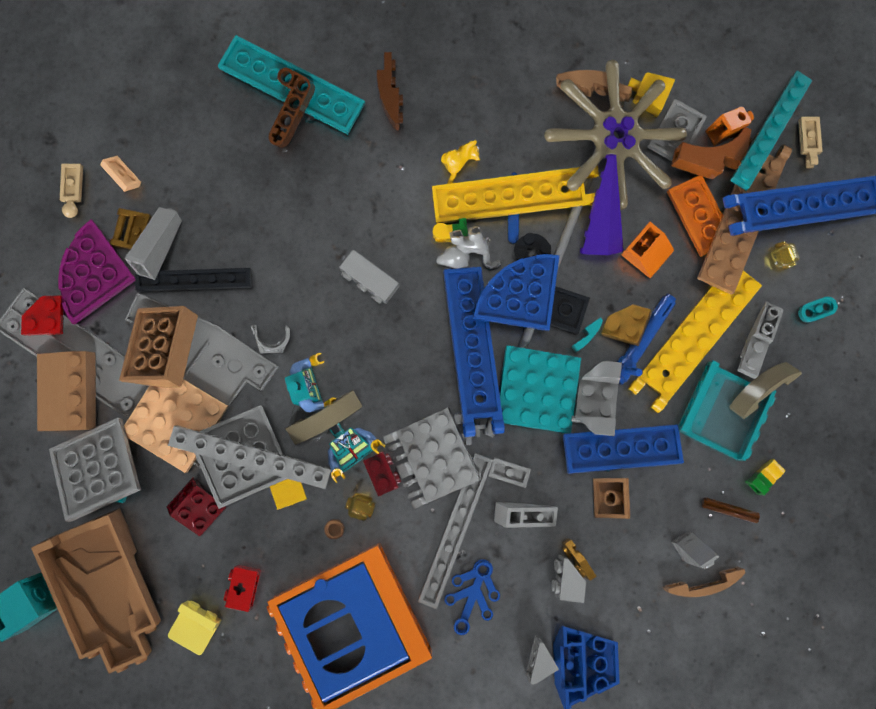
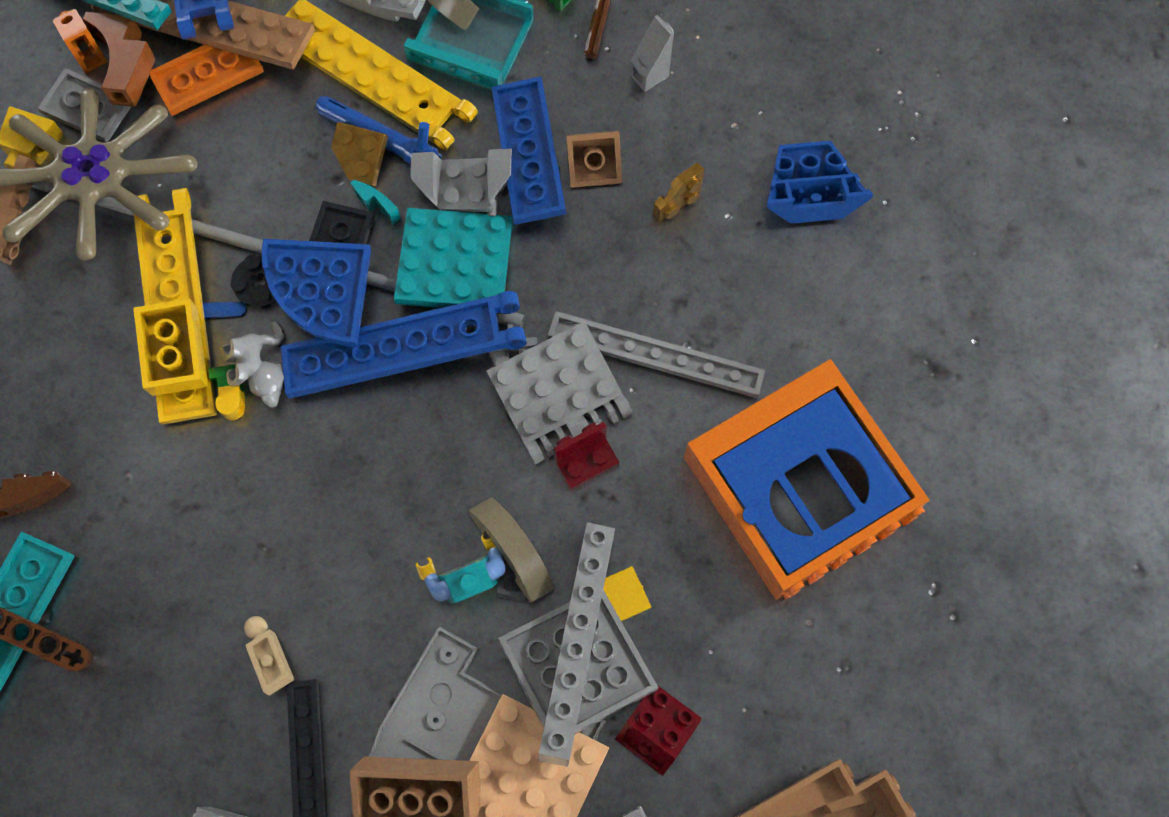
camera: 90 degrees left, 10 degrees down
light yellow bracket [168,600,222,655] -> none
red brick [224,565,261,612] -> none
light grey helmet [250,325,290,354] -> none
medium nougat tile [324,519,345,539] -> none
torso [328,423,385,483] -> none
light grey brick [339,250,399,304] -> none
clear yellow head [345,493,375,521] -> none
yellow animal [441,140,480,184] -> none
blue plant [444,559,500,635] -> none
light grey plate [488,458,531,488] -> none
light grey slope [494,502,558,528] -> none
light grey slope [526,635,559,685] -> none
light grey slope [552,555,586,603] -> none
dark purple wedge [580,154,624,255] -> none
orange slope [621,222,674,278] -> none
medium nougat slope [663,567,746,597] -> none
none -> yellow brick [133,298,208,396]
none -> tan plate [244,616,294,696]

